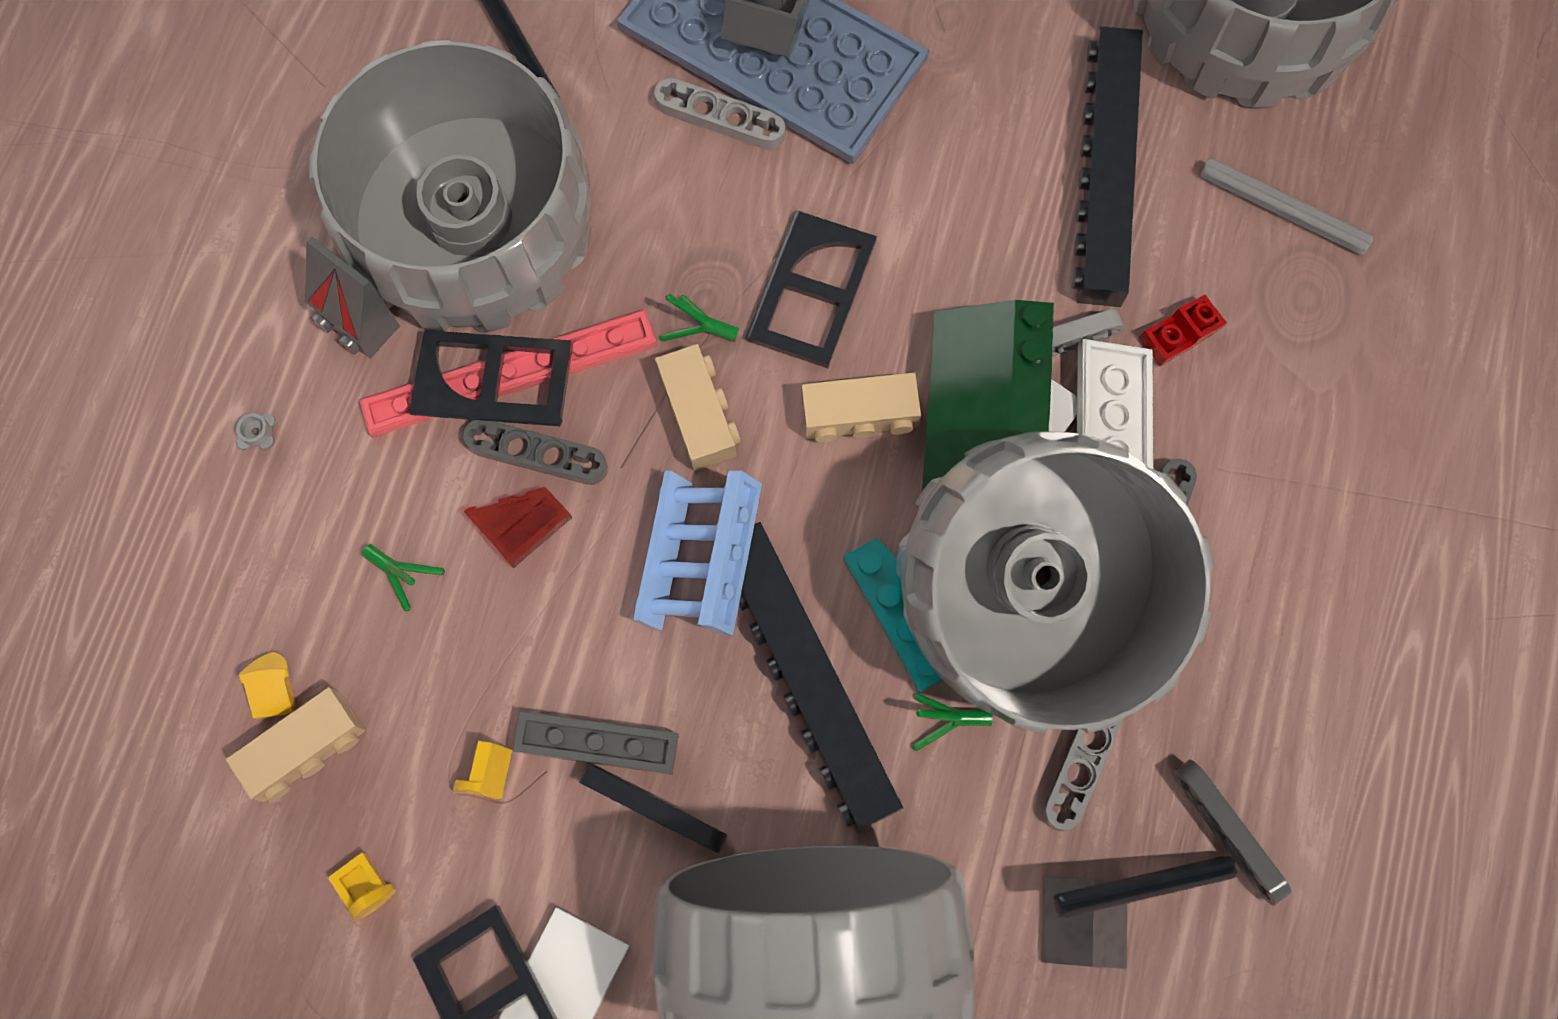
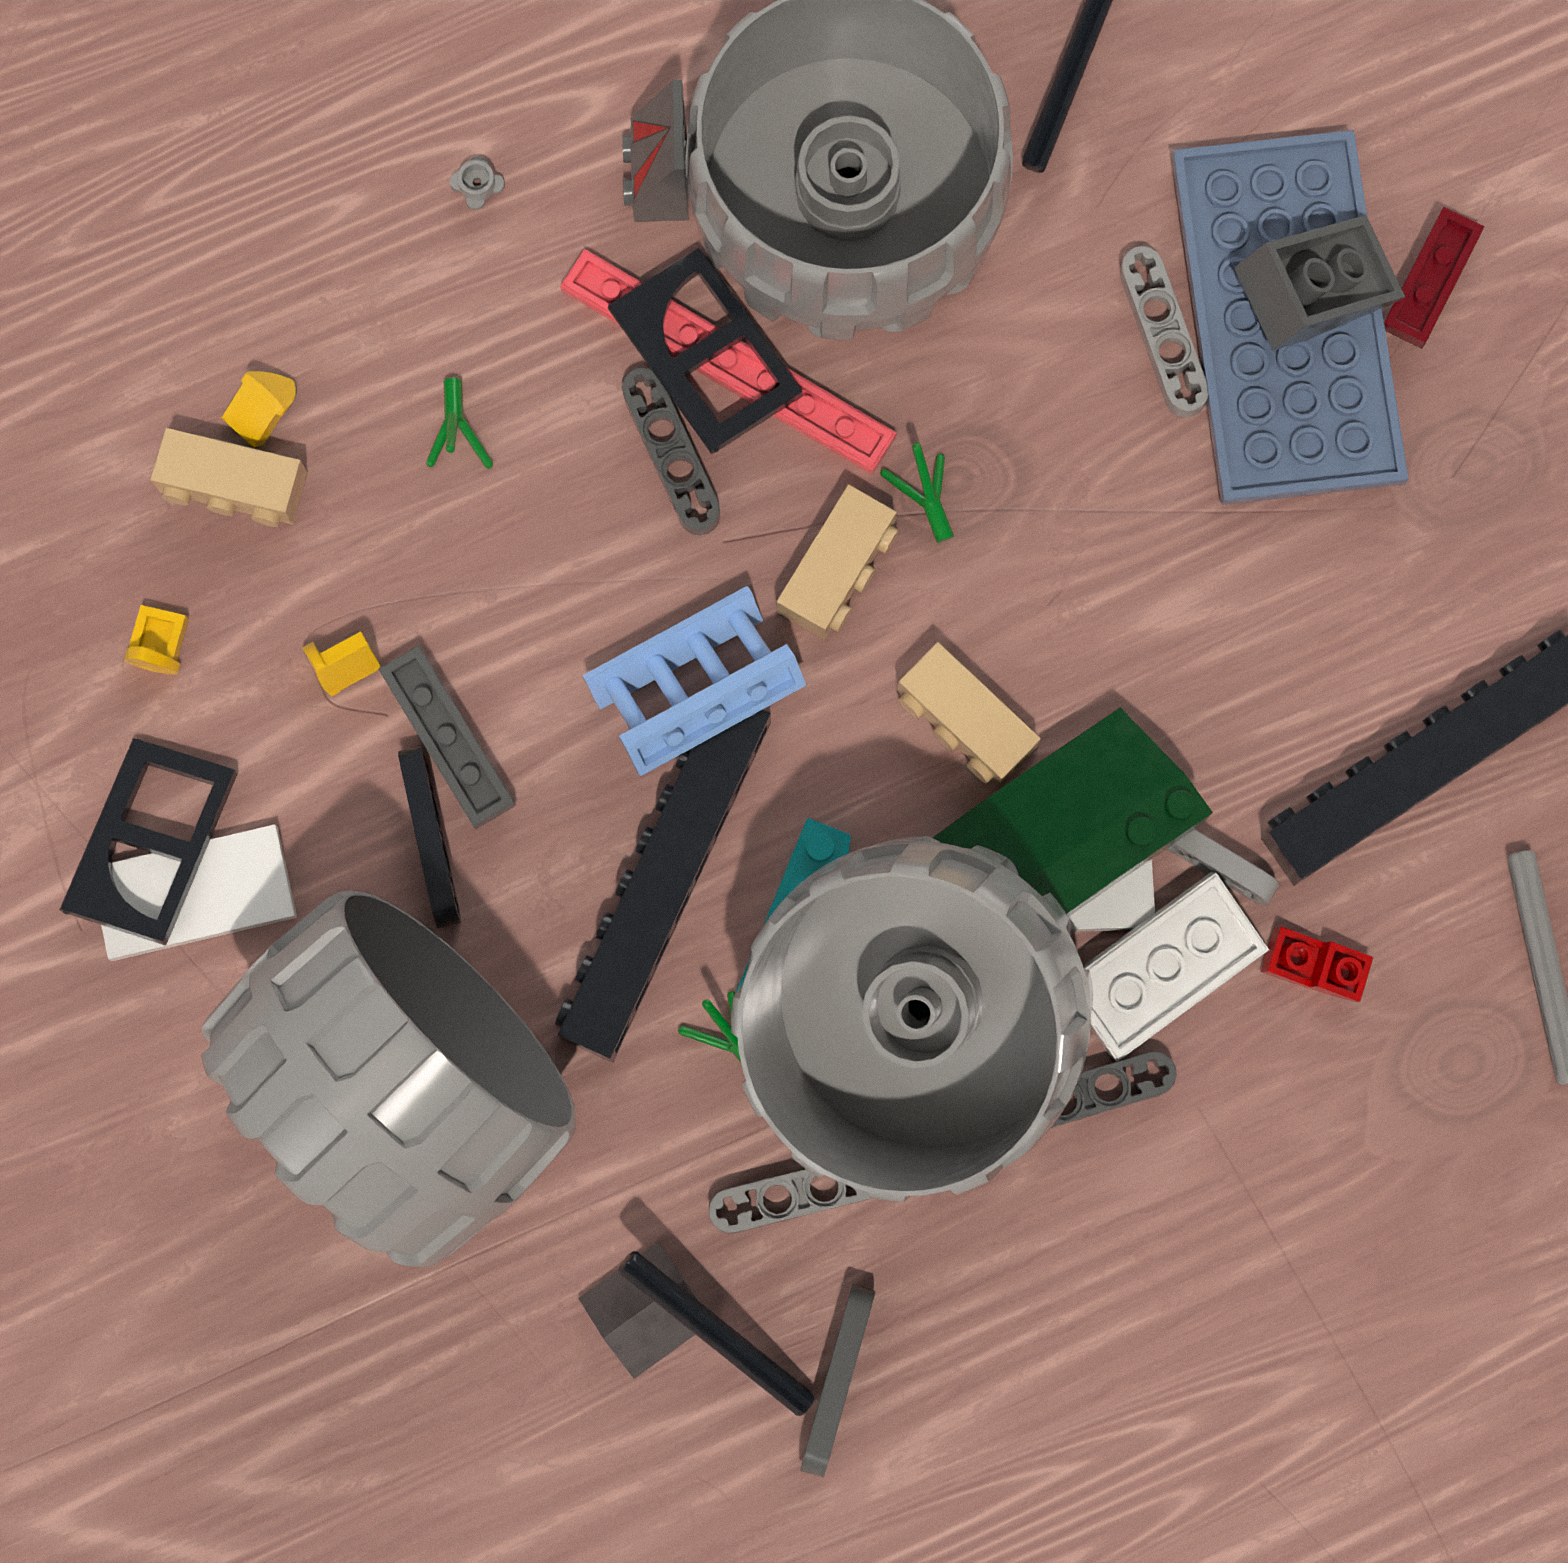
camera: 50 degrees right, 5 degrees up
clear red wing [464,487,572,568] -> none
black window [745,211,877,369] -> none

